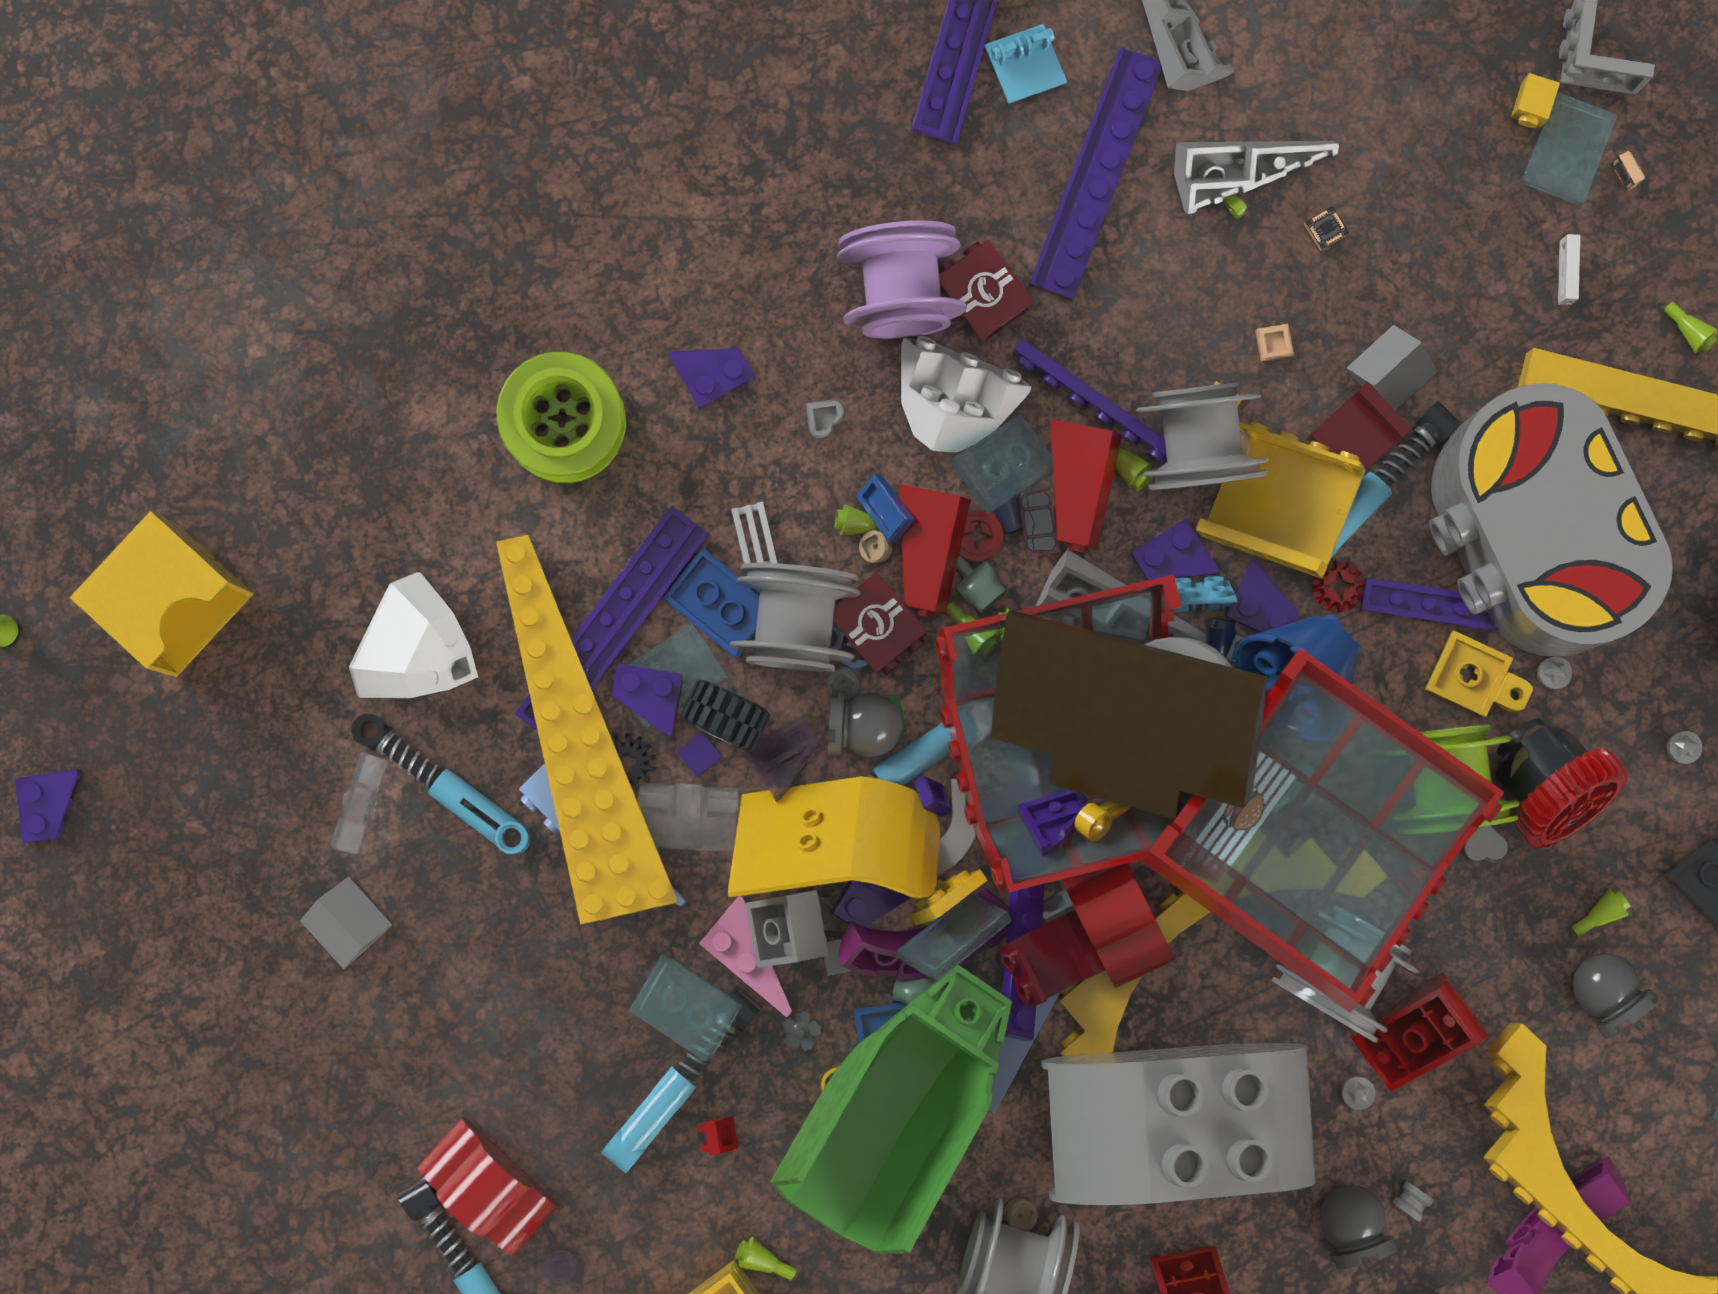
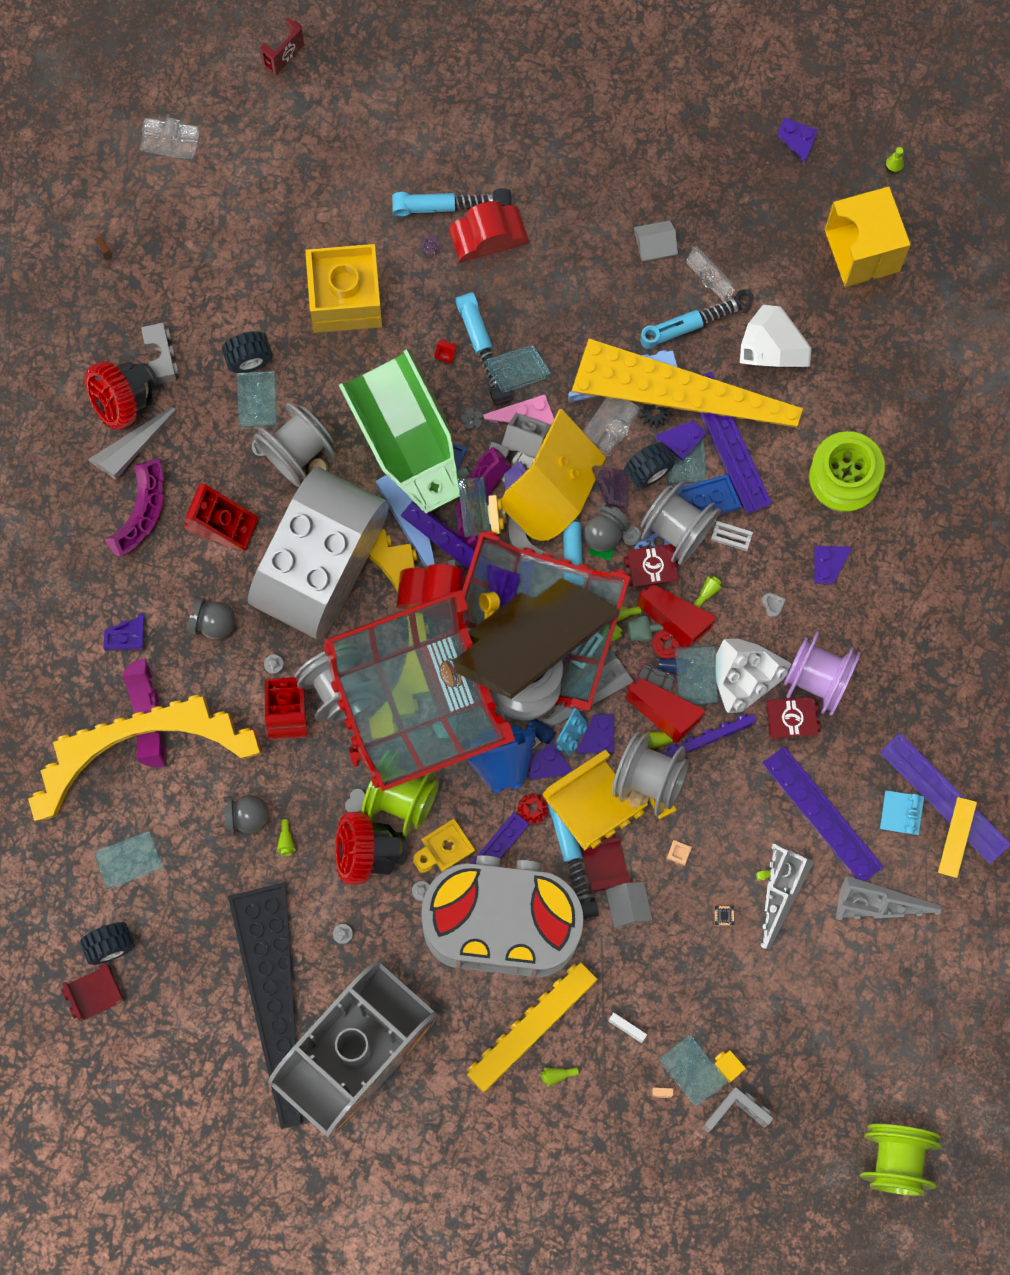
camera: 115 degrees right, 10 degrees down
dark purple tile [677,731,723,777] -> none
lime cone [735,1237,796,1281] -> none
blue tile [856,473,915,543] -> none
tan tile [859,530,893,563] -> none
dark purple tile [914,776,951,817] -> none
dark red panel [999,910,1105,1008] -> none
light grey wheel [1392,1181,1434,1222] -> none

